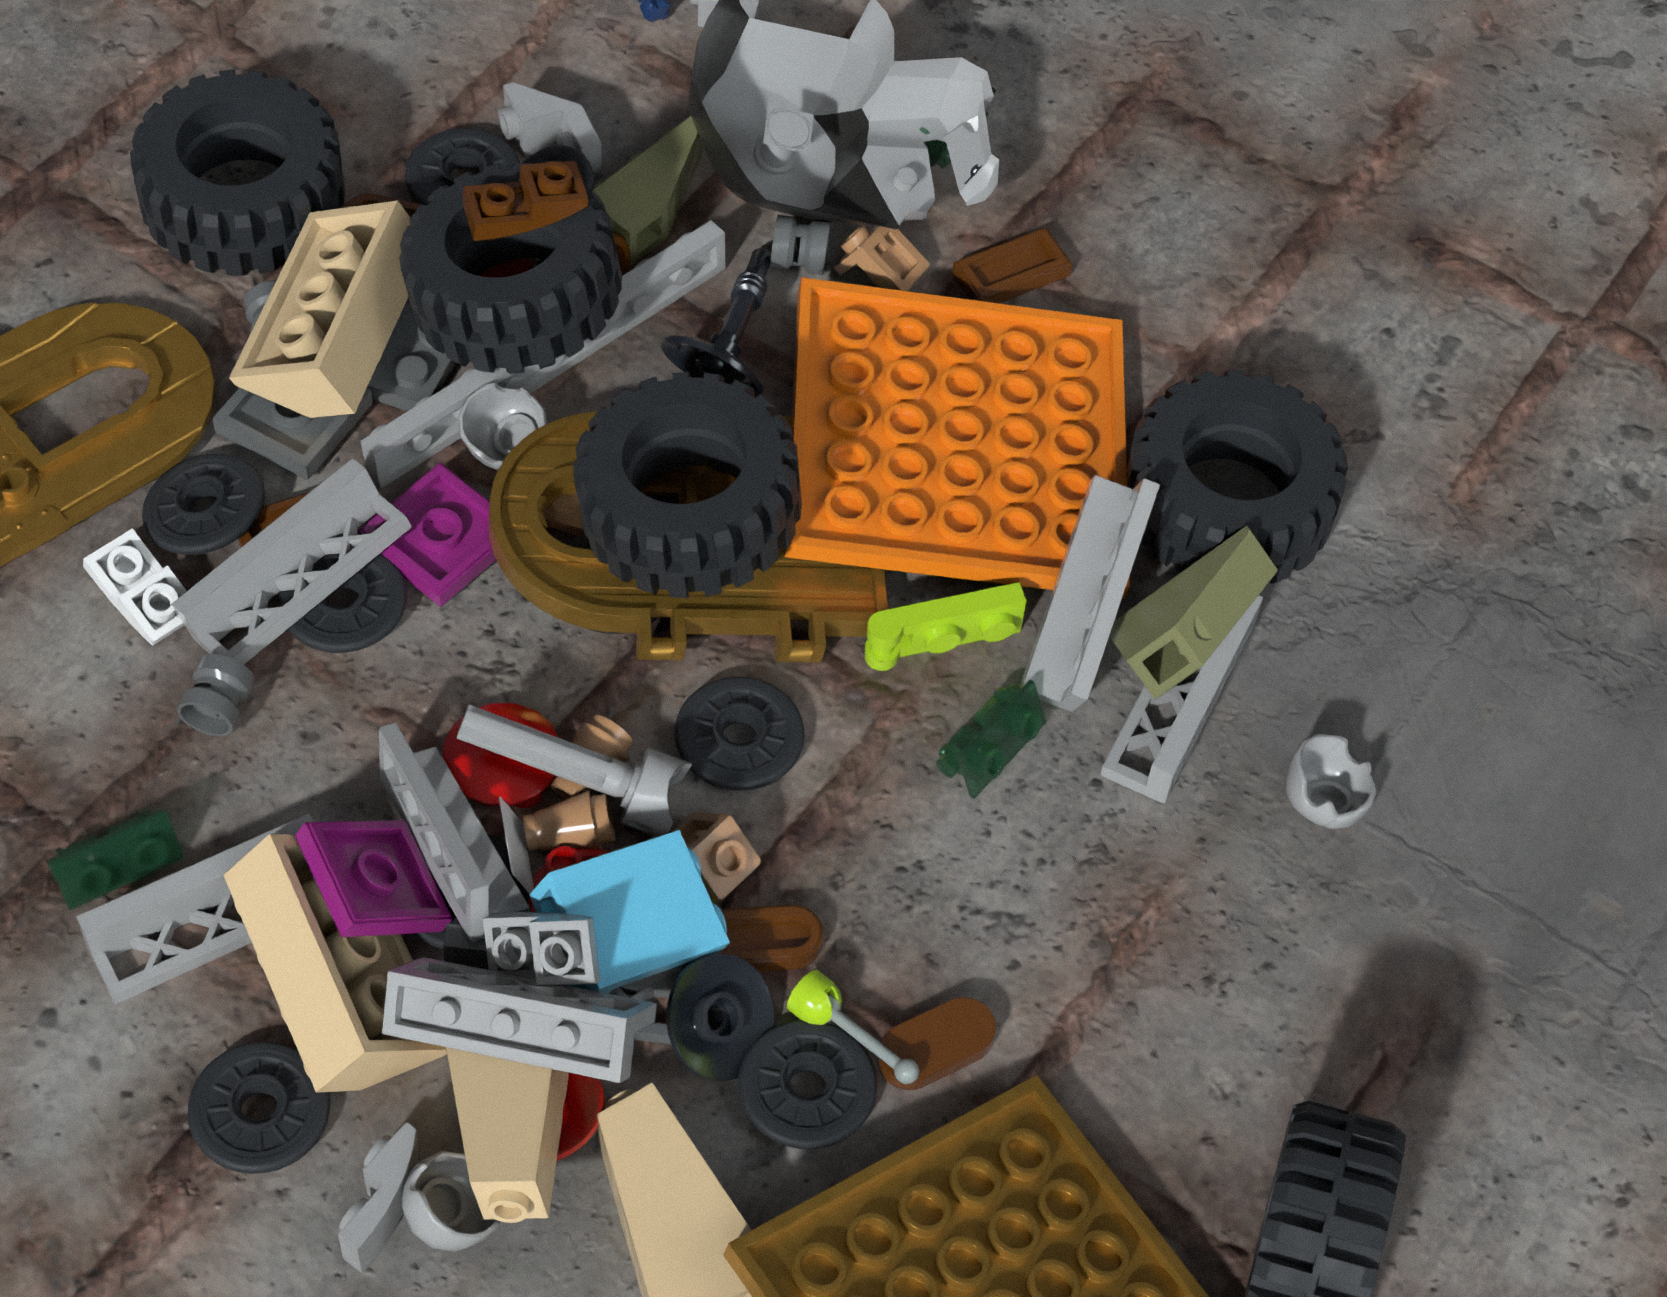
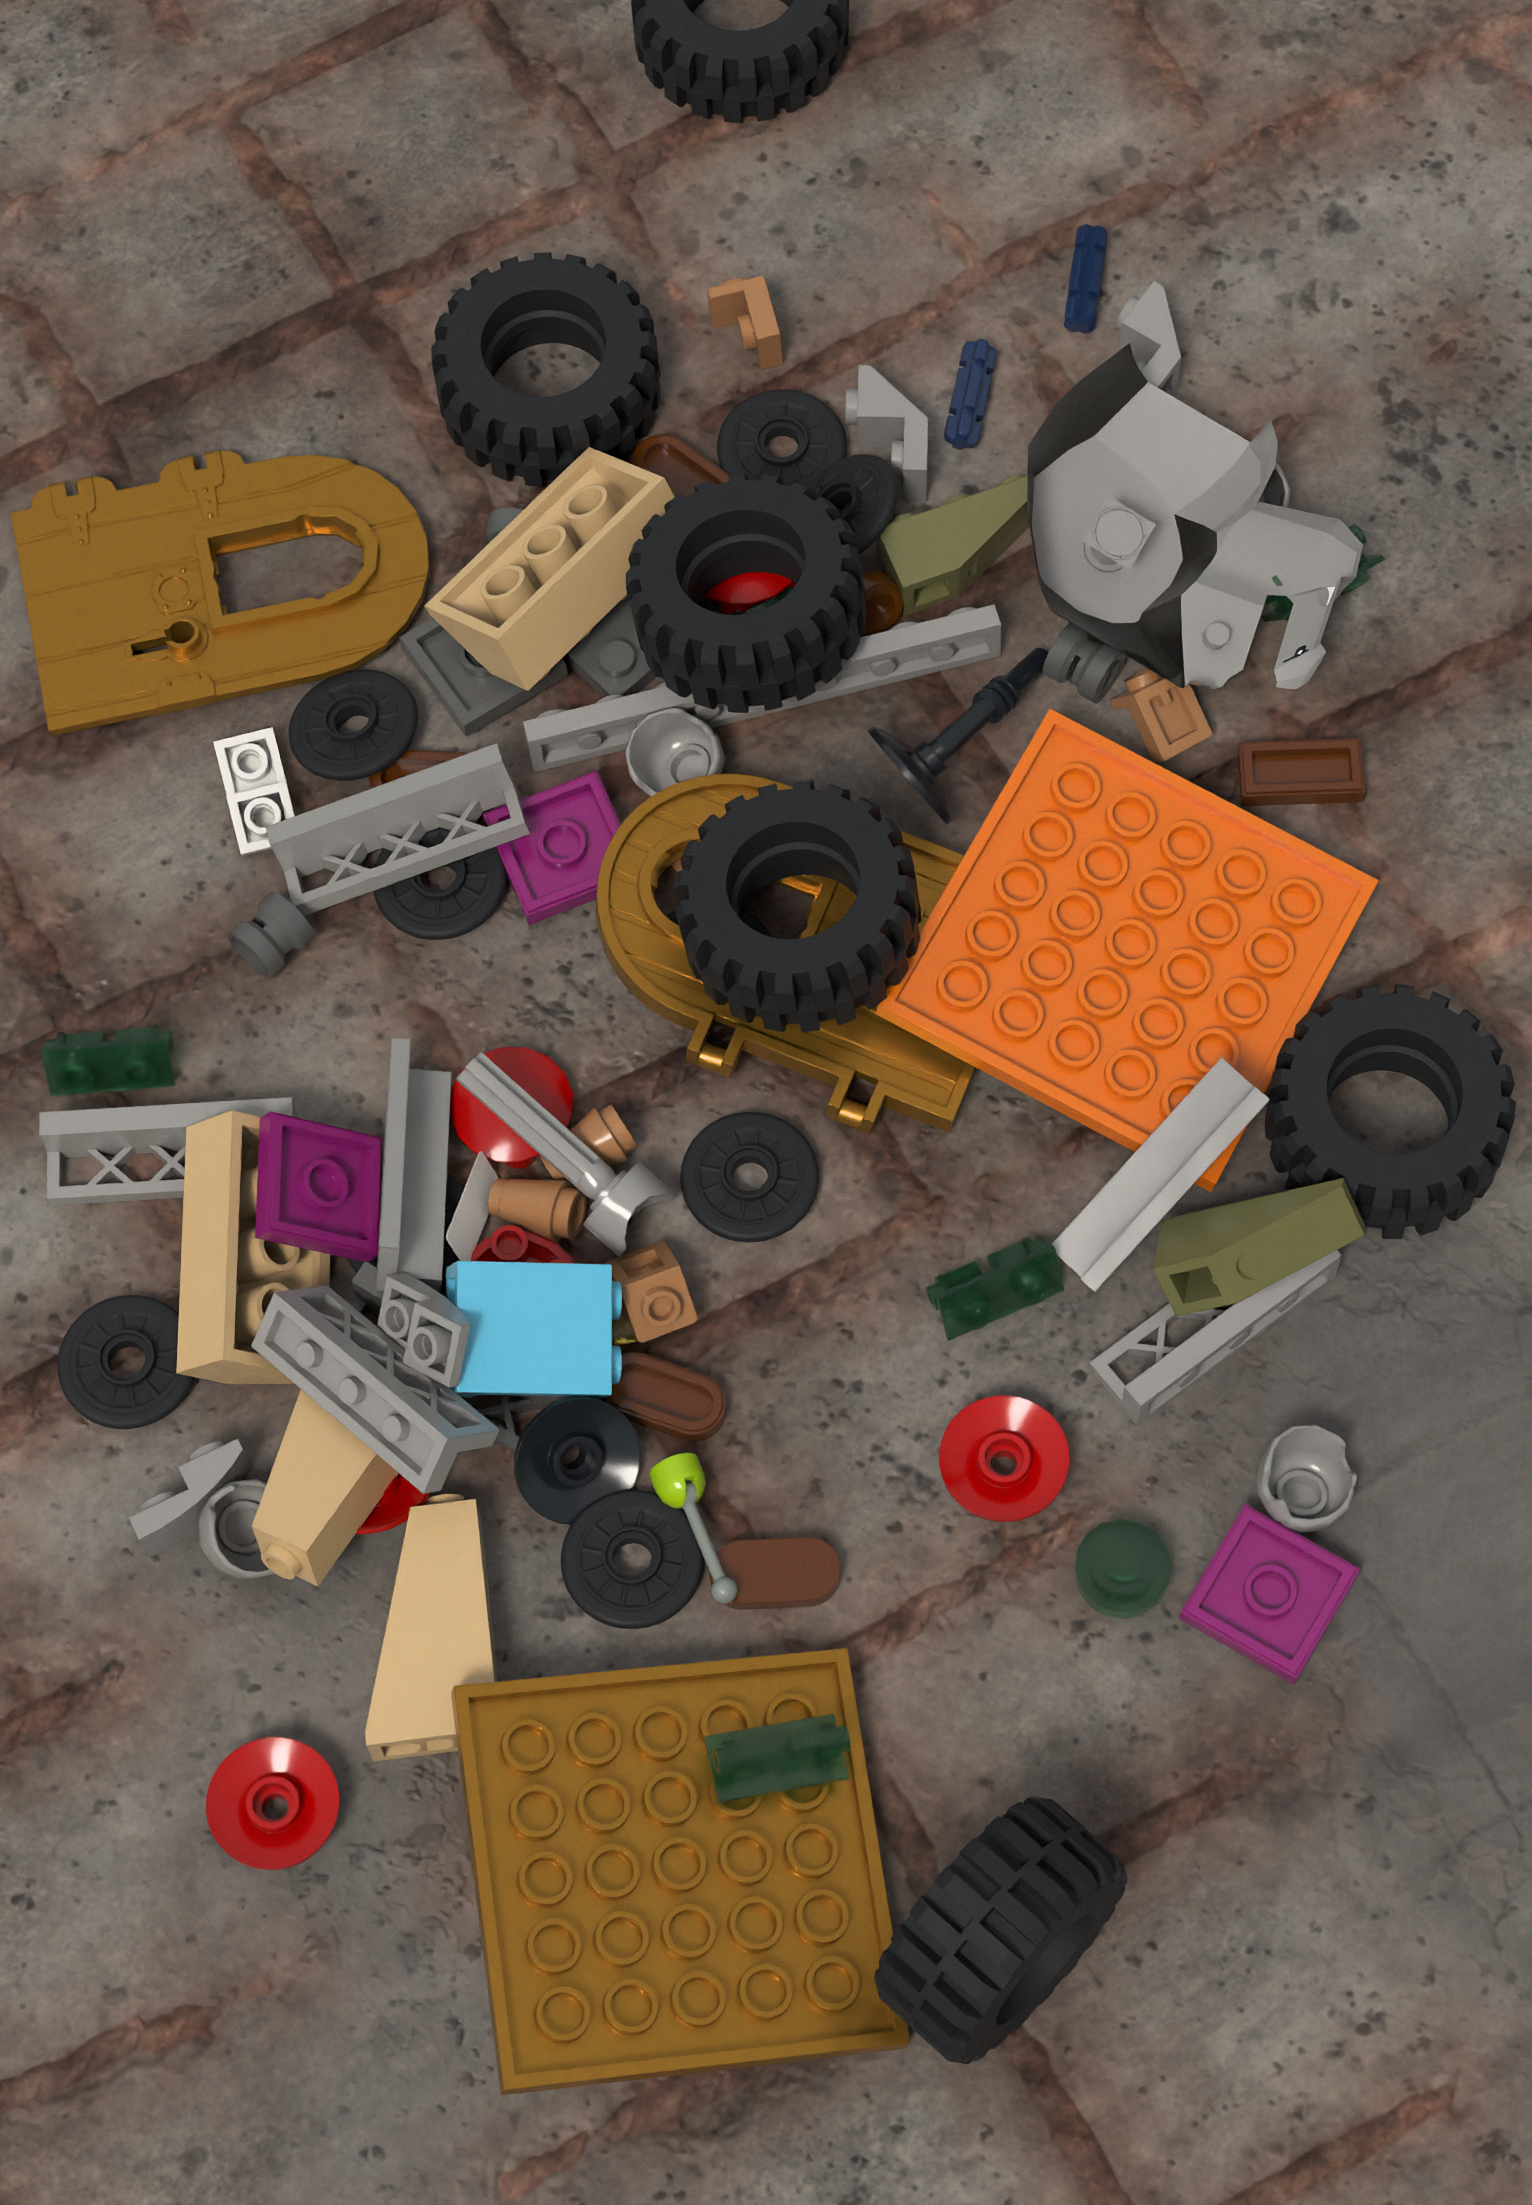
camera: 35 degrees right, 10 degrees up
reddish brown slope [462,161,588,241] -> none
lime plate [864,582,1026,671] -> none
none -> clear green hinge [704,1714,850,1803]
none -> medium nougat bracket [707,275,783,370]
none -> red dish [939,1395,1070,1522]
none -> dark blue axle [944,339,997,450]
none -> clear green plate [1074,1519,1172,1619]
none -> magenta plate [1179,1504,1361,1685]

